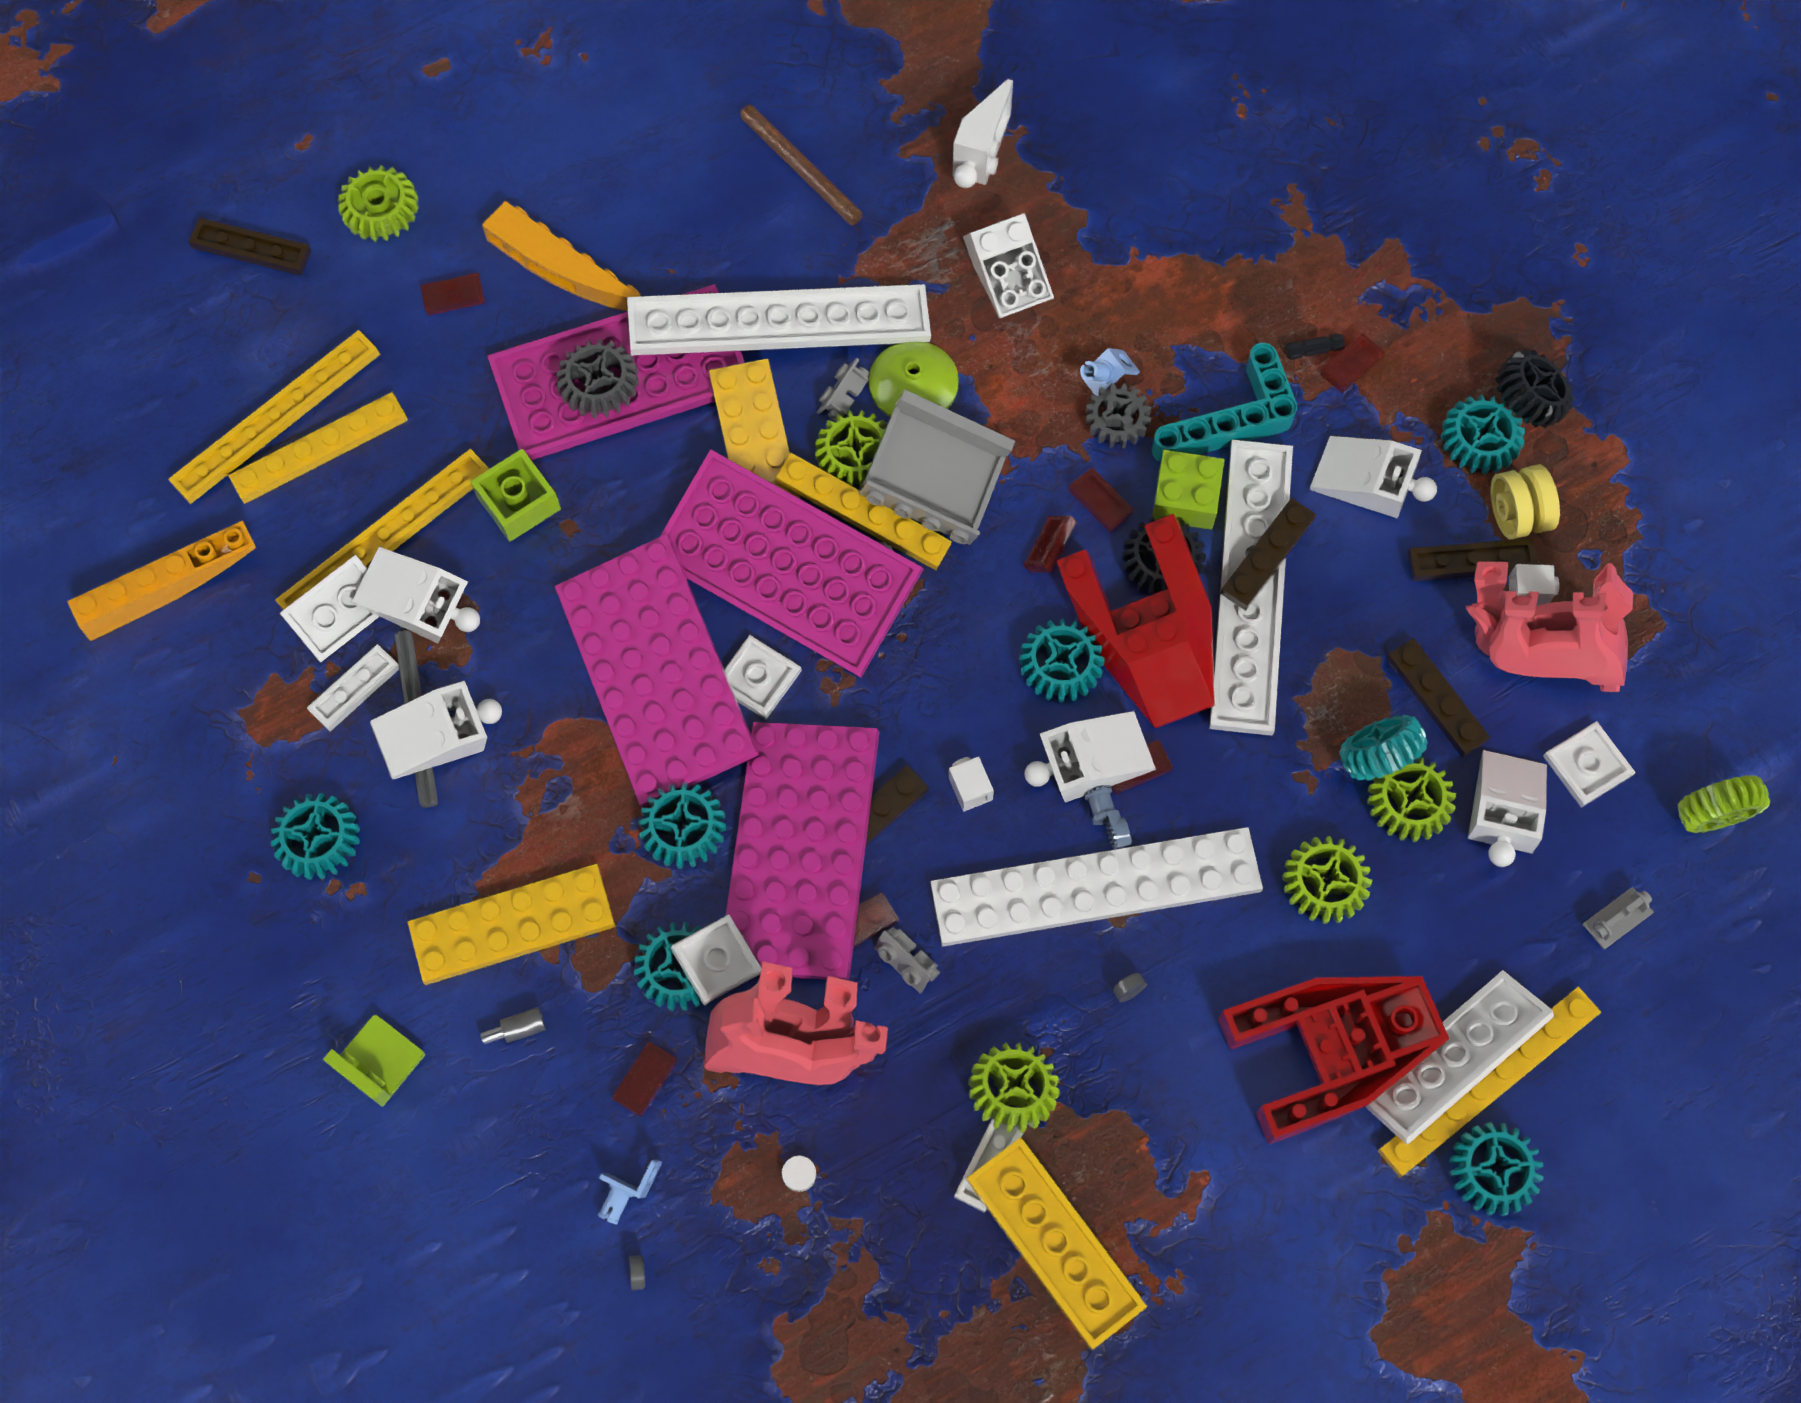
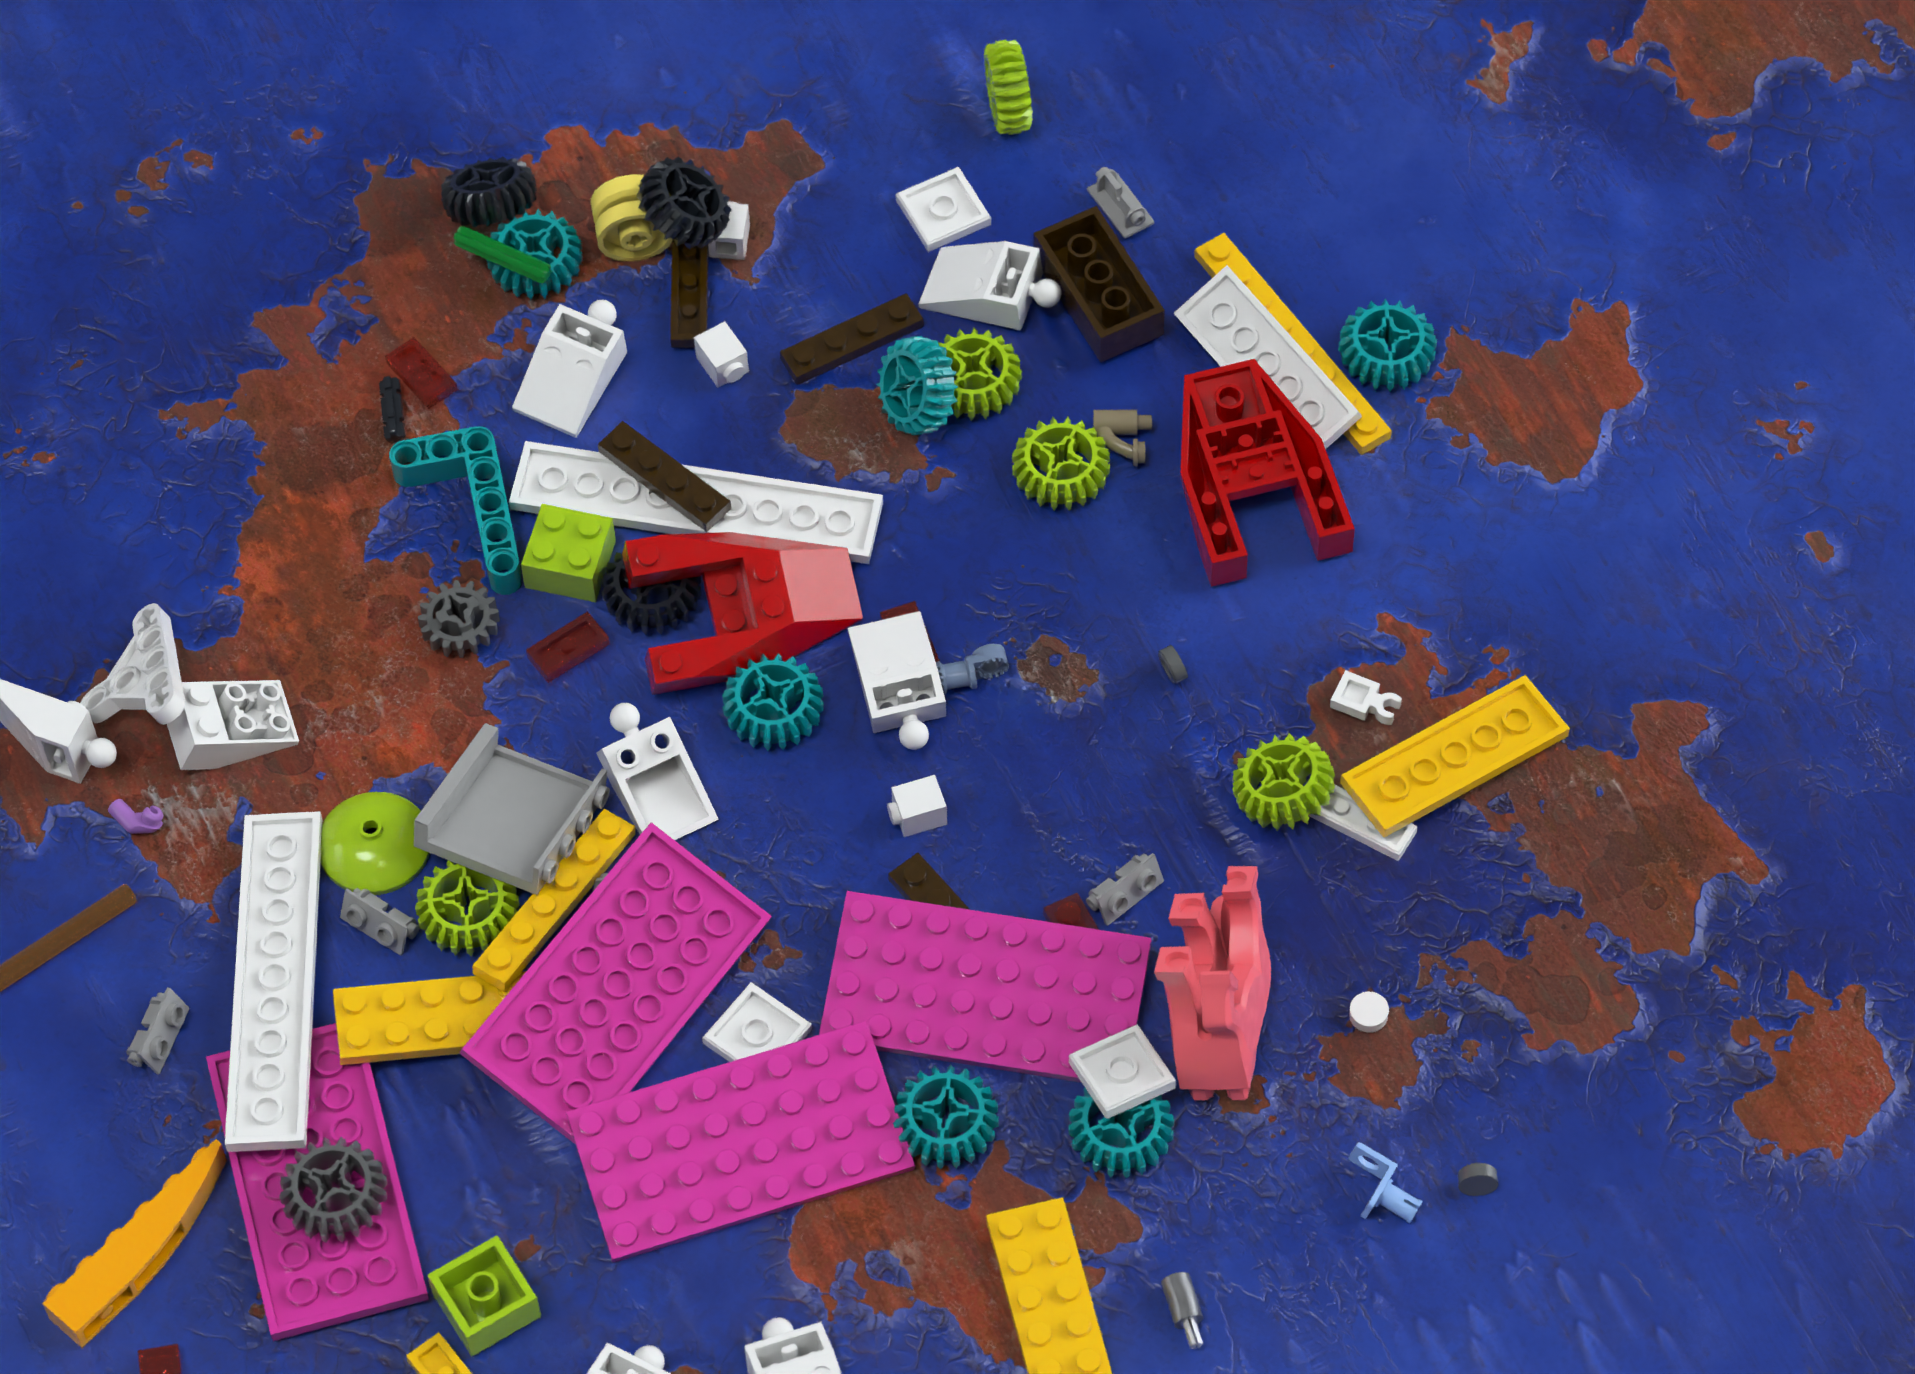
camera: 85 degrees left, 10 degrees down
clear red plate [612,1041,678,1117] -> none
white plate [930,827,1263,947] -> none
clear red plate [1024,515,1077,573] -> none
light blue bracket [1080,348,1140,396] -> none
coral piece [1466,562,1633,692] -> none
none -> white beam [80,603,185,725]
none -> medium lavender arm [108,799,163,834]
none -> light grey hinge [127,988,189,1074]
none -> green axle [453,226,551,283]
none -> white slope [596,703,719,840]
none -> black gear [636,156,732,249]
none -> white brick [694,322,749,388]
none -> dark brown brick [1033,206,1165,363]
none -> dark tan plant [1093,410,1152,466]
none -> white plate [1330,670,1402,725]

